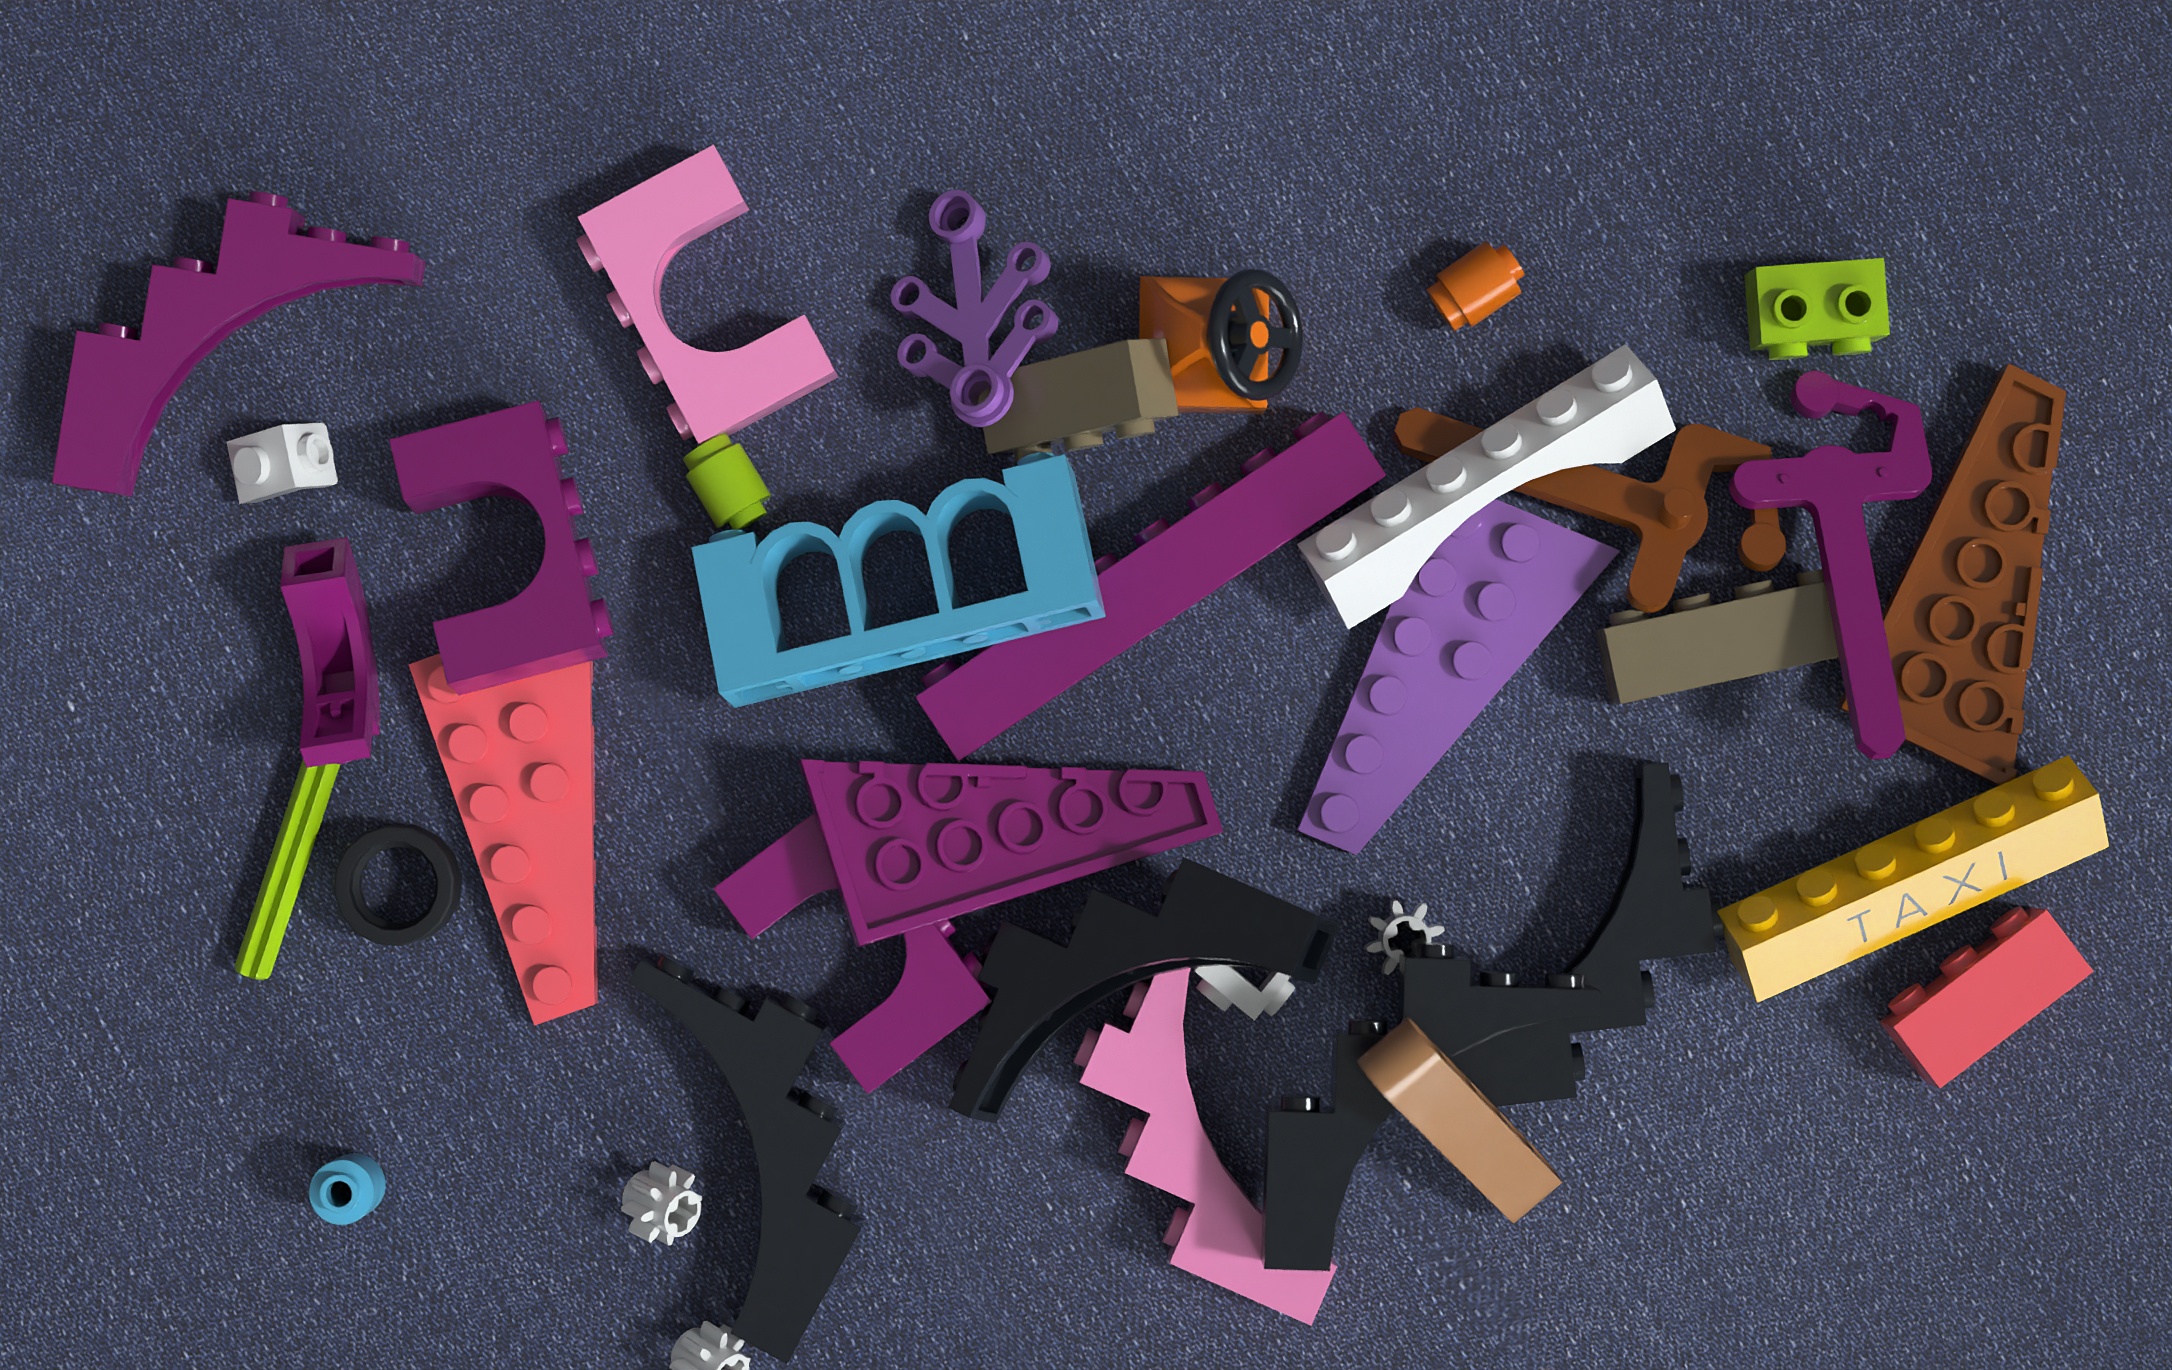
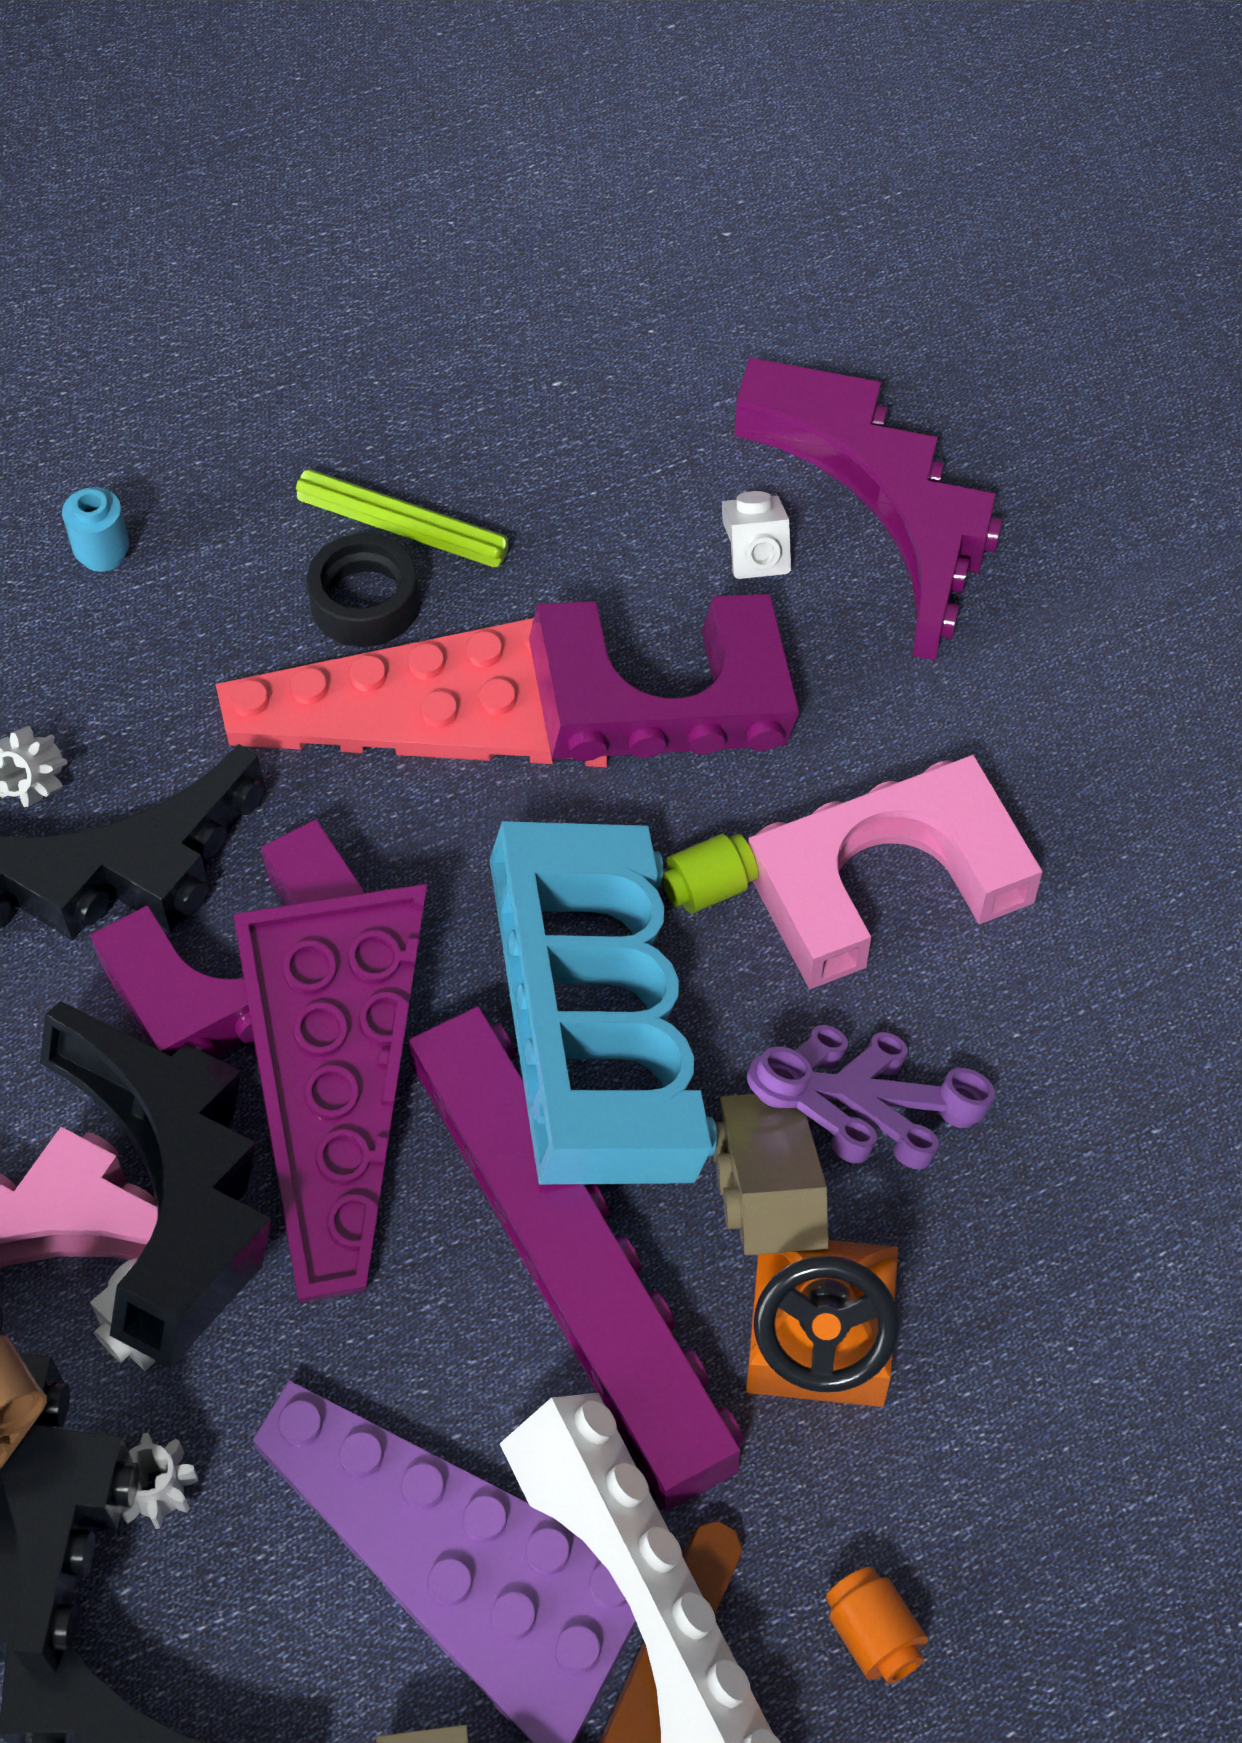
camera: 95 degrees right, 30 degrees down
magenta arch [280,537,380,768] -> none

